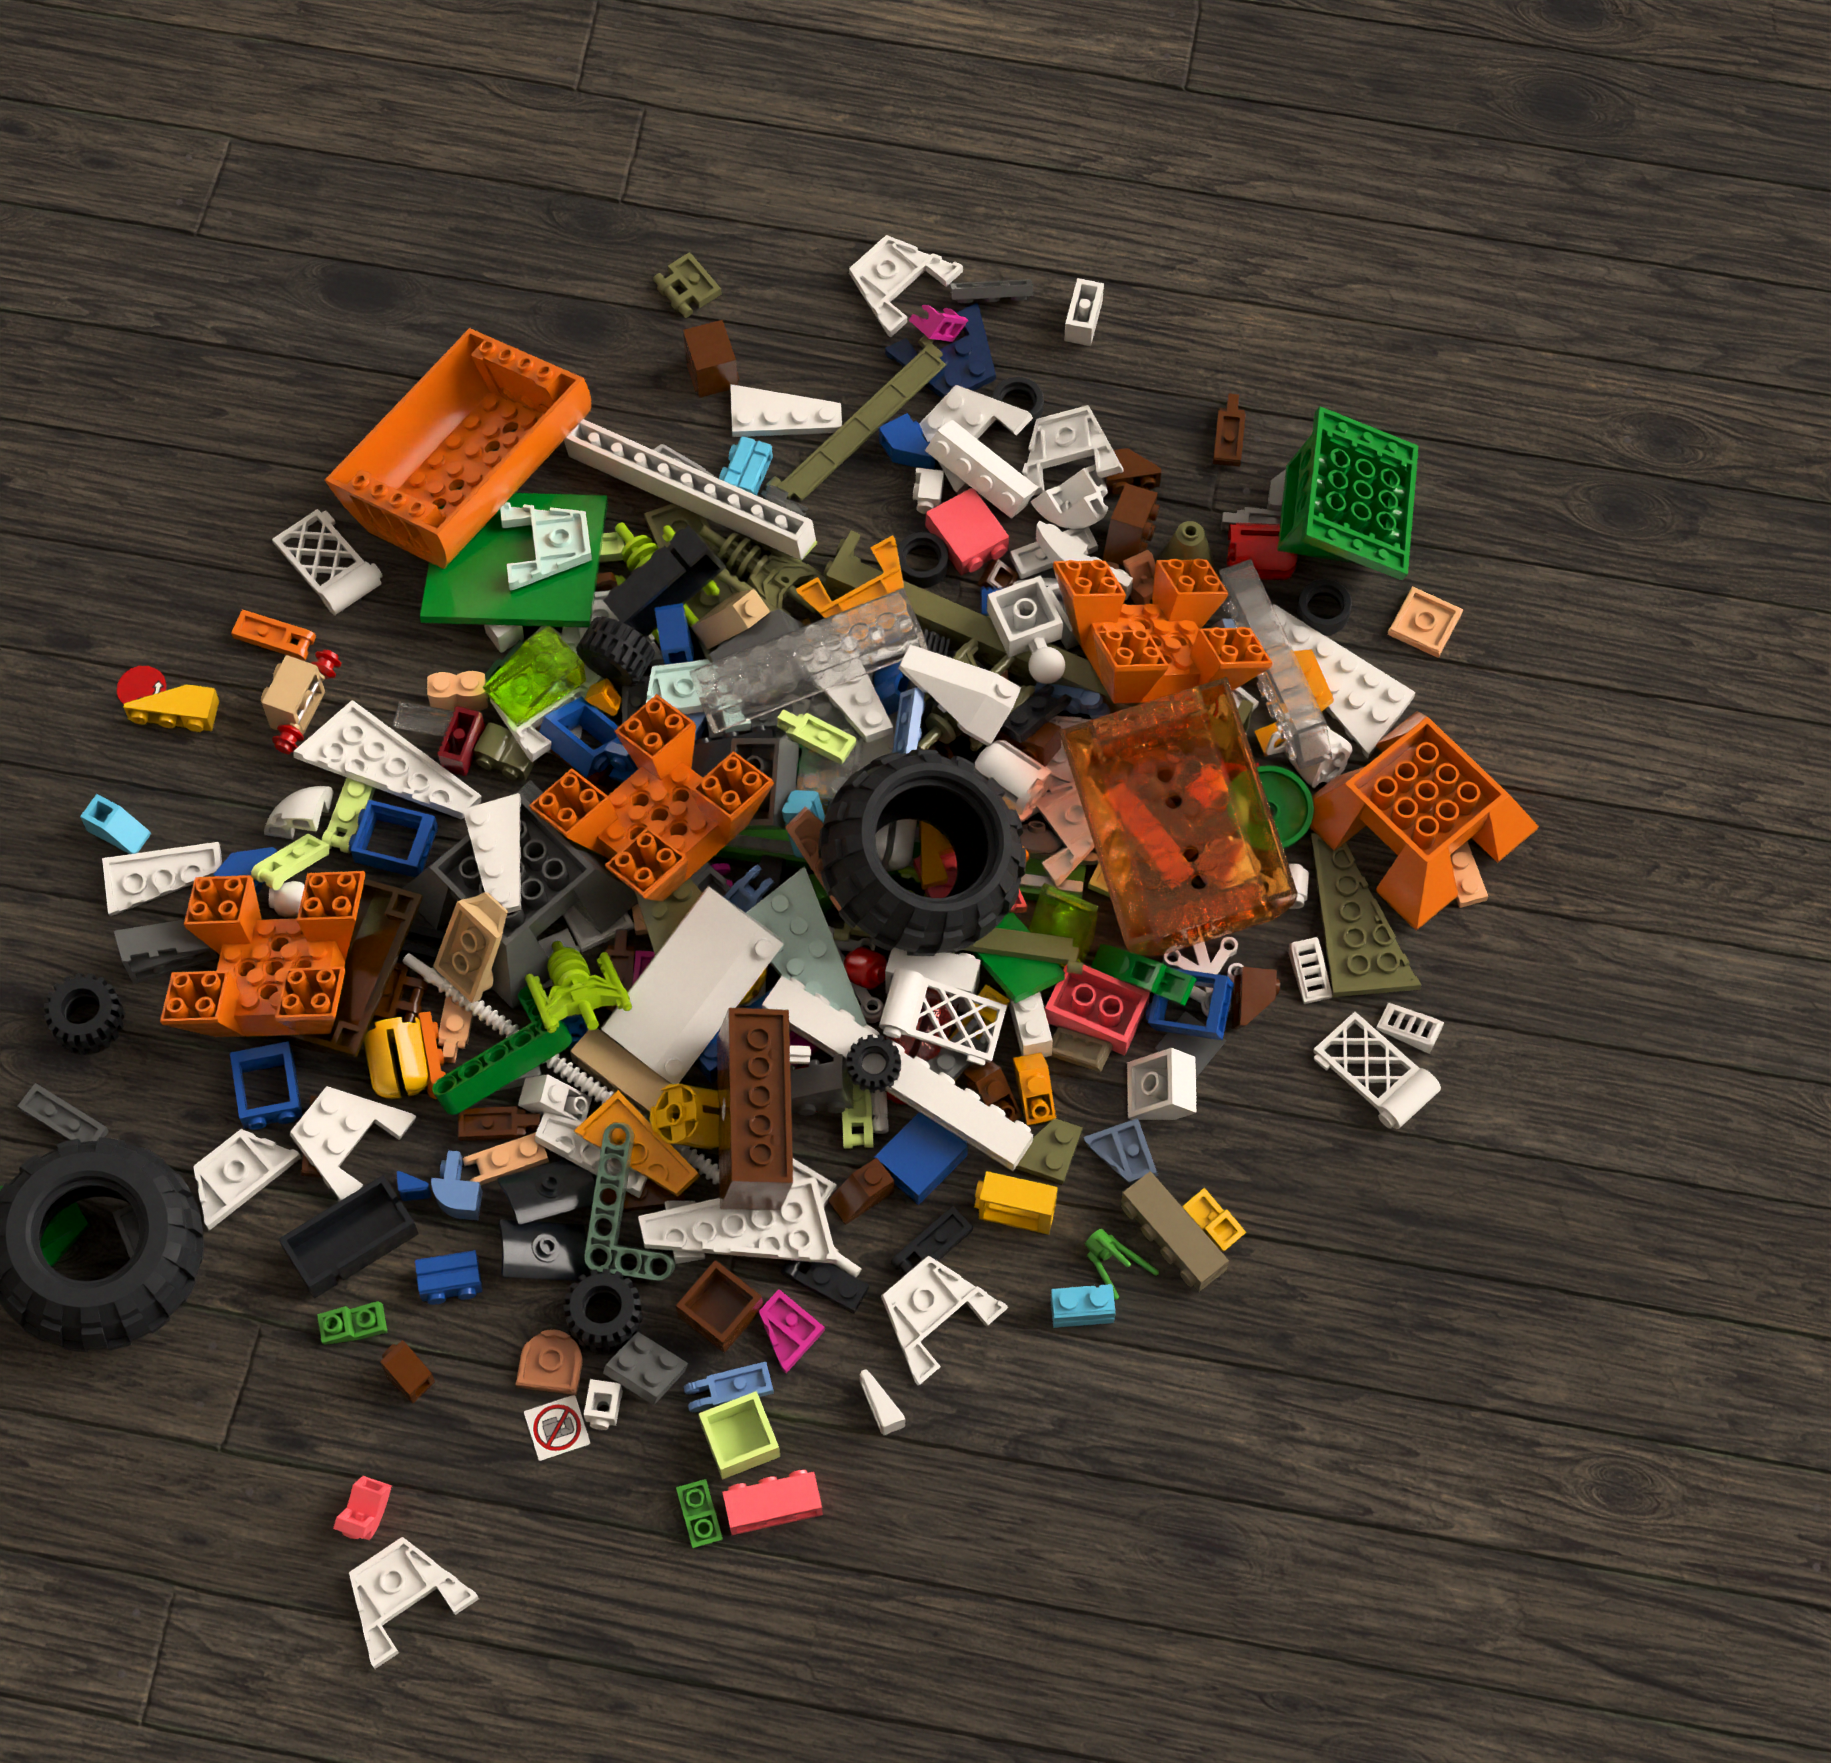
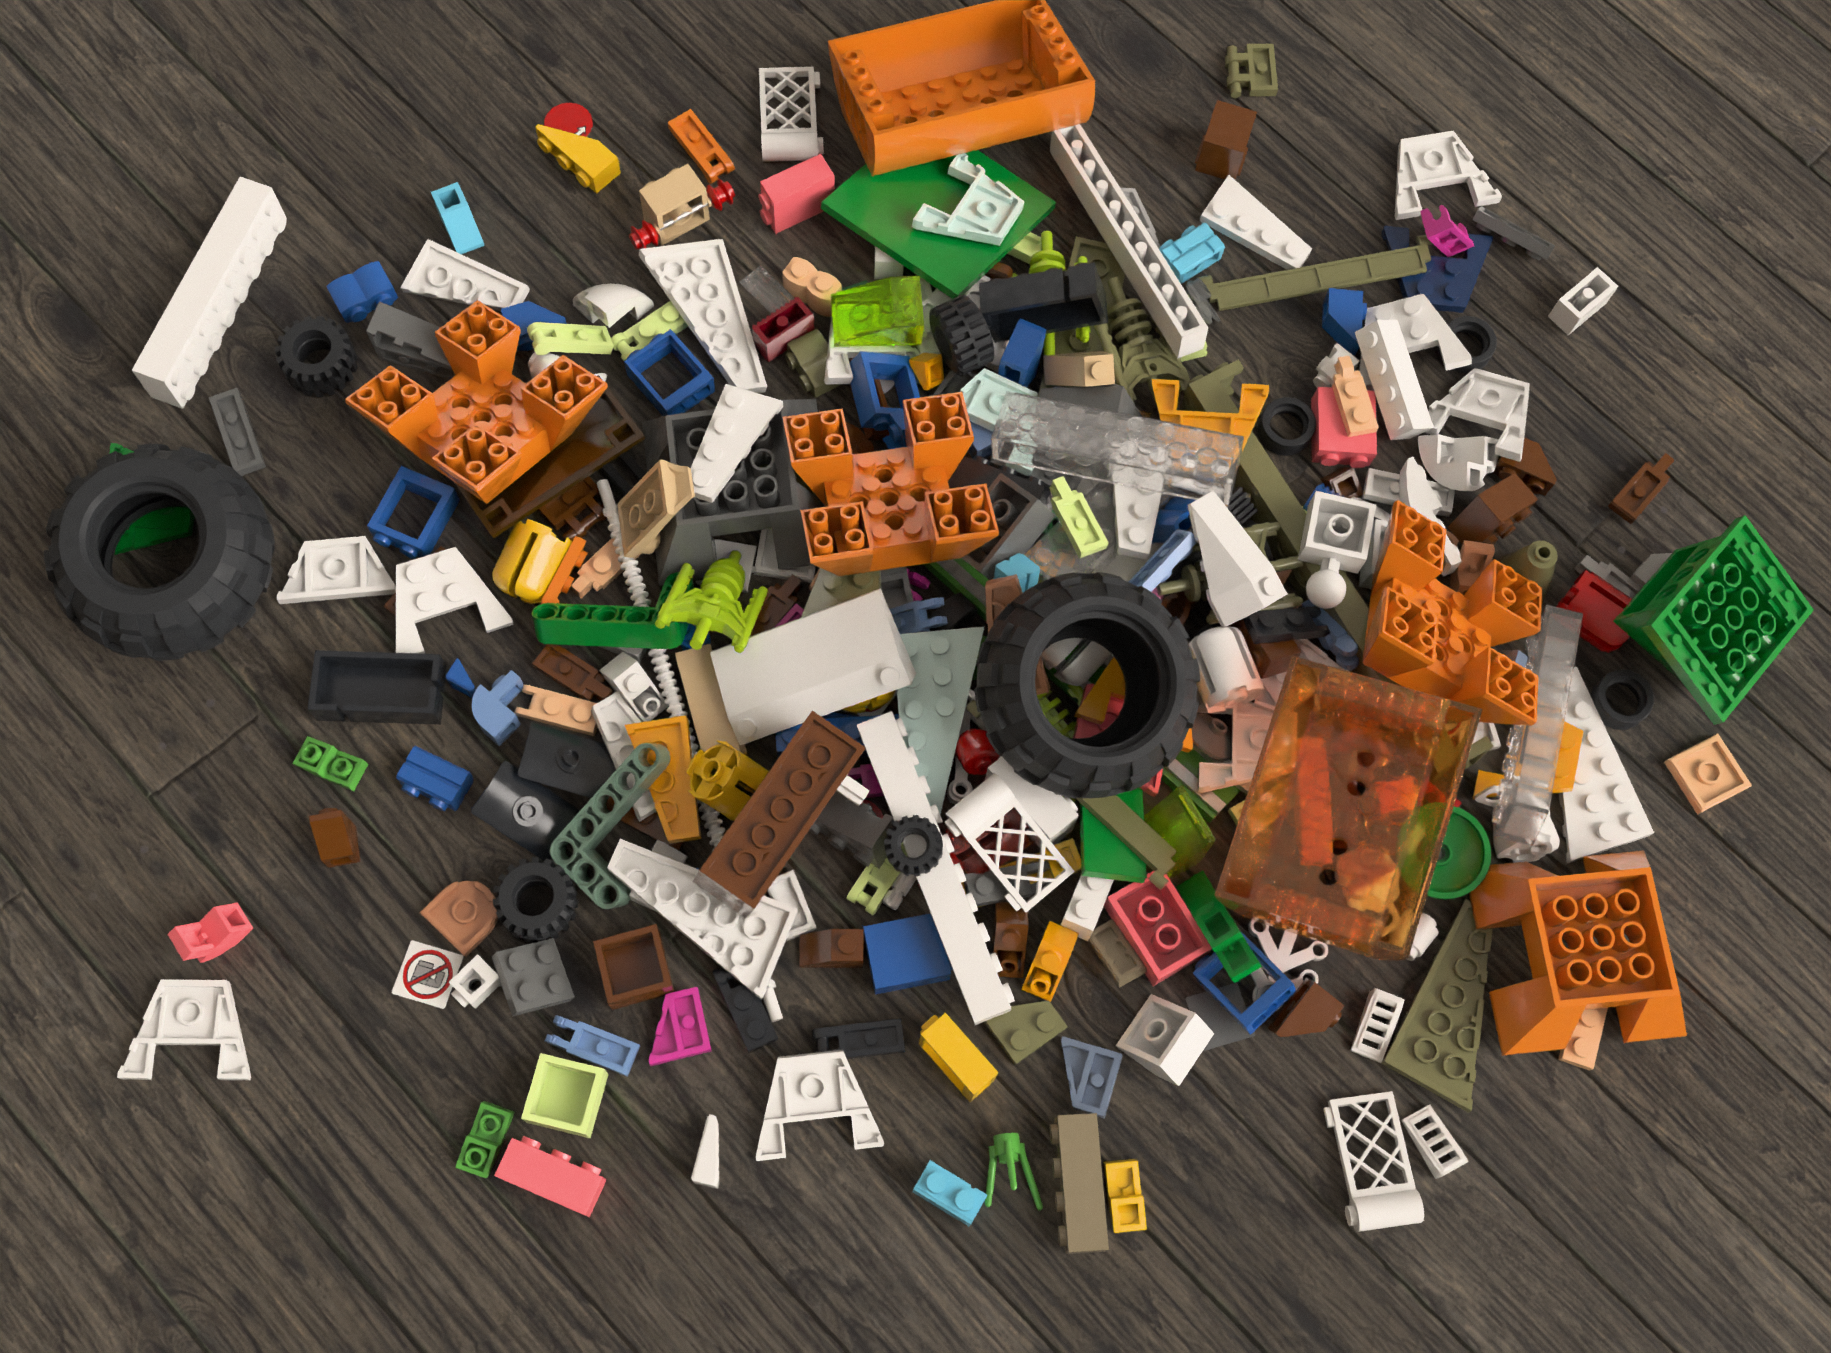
camera: 30 degrees right, 5 degrees up
none -> blue brick [326,261,398,323]
none -> coral brick [758,154,835,234]
none -> light nougat hinge [1332,355,1379,437]

